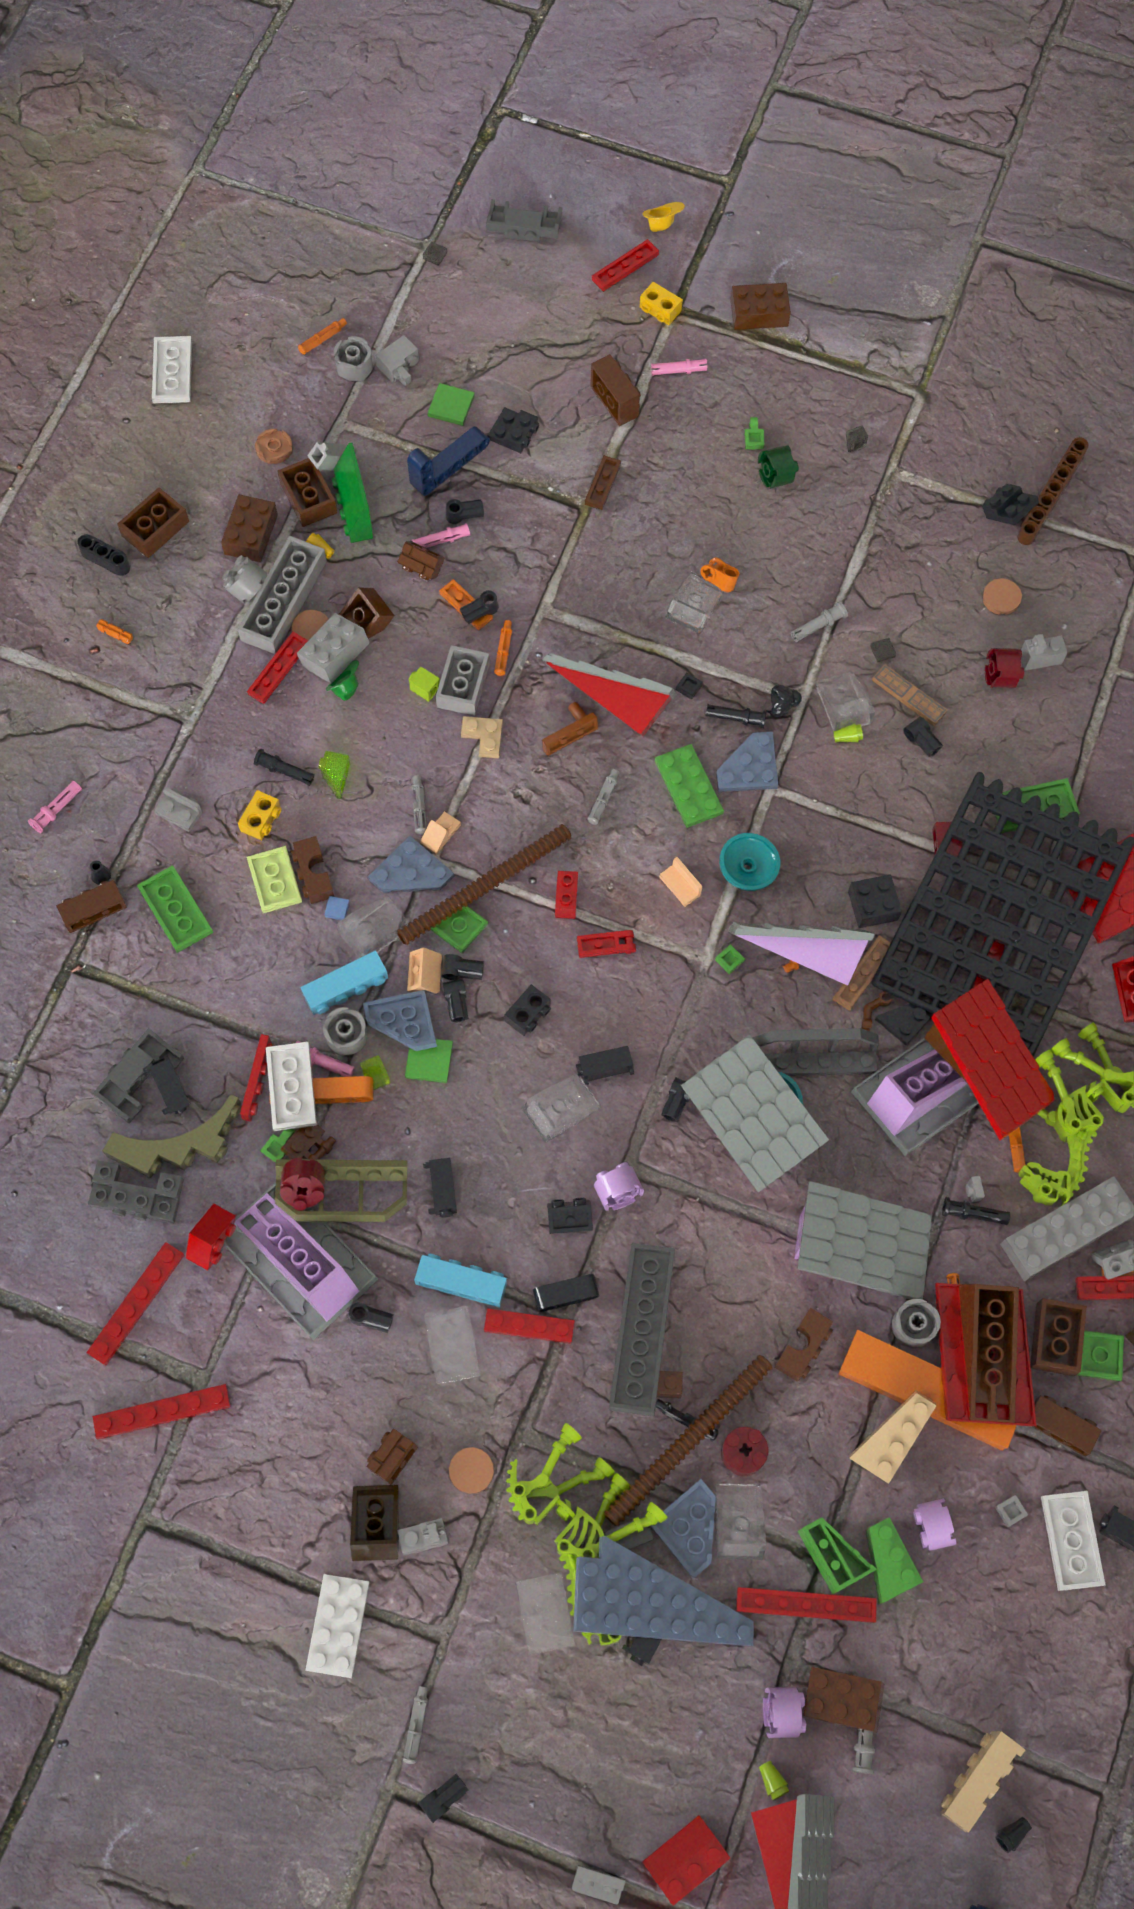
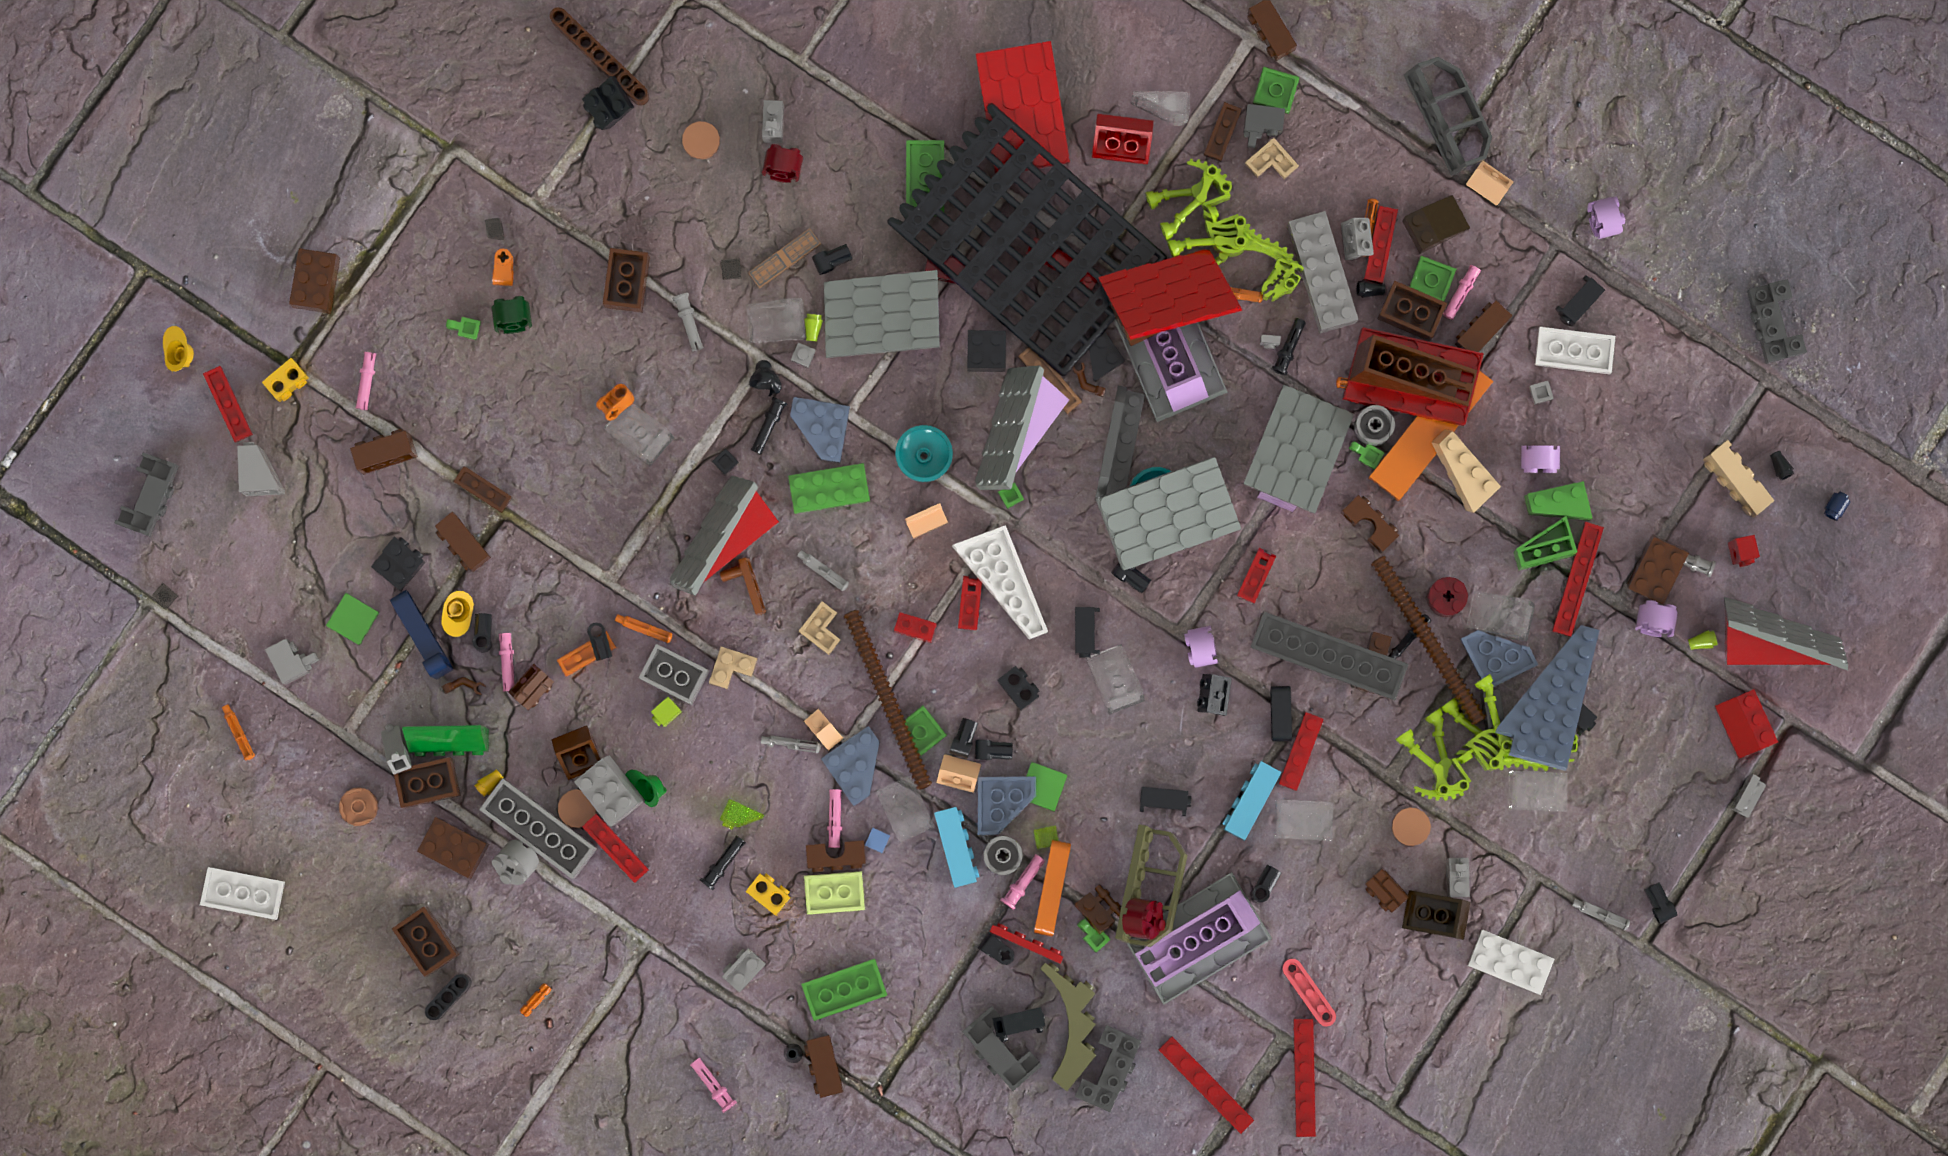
camera: 75 degrees left, 15 degrees up
red brick [186,1203,236,1271] -> none
white plate [266,1042,317,1131] -> none
light grey brick [334,336,373,382] -> none
none -> light grey slope [237,442,285,496]
none -> reddish brown brick [435,512,491,572]
none -> yellow piece [441,591,474,637]
none -> reddish brown arm [441,677,486,695]
none -> orange piece [492,248,513,286]
none -> reddish brown brick [603,248,650,313]
none -> light grey plate [791,342,816,368]
none -> tan plate [798,601,841,655]
none -> light grey piece [824,270,940,358]
none -> bright pink pin [827,789,842,848]
none -> white wing [952,525,1048,639]
none -> black piece [977,932,1015,965]
none -> red plate [1237,548,1276,604]
none -> coral plate [1282,959,1336,1026]
none -> bright green plate [1348,441,1384,469]
none -> black cone [1356,279,1385,298]
none -> bright pink pin [1443,265,1481,320]
none -> red brick [1728,535,1760,567]

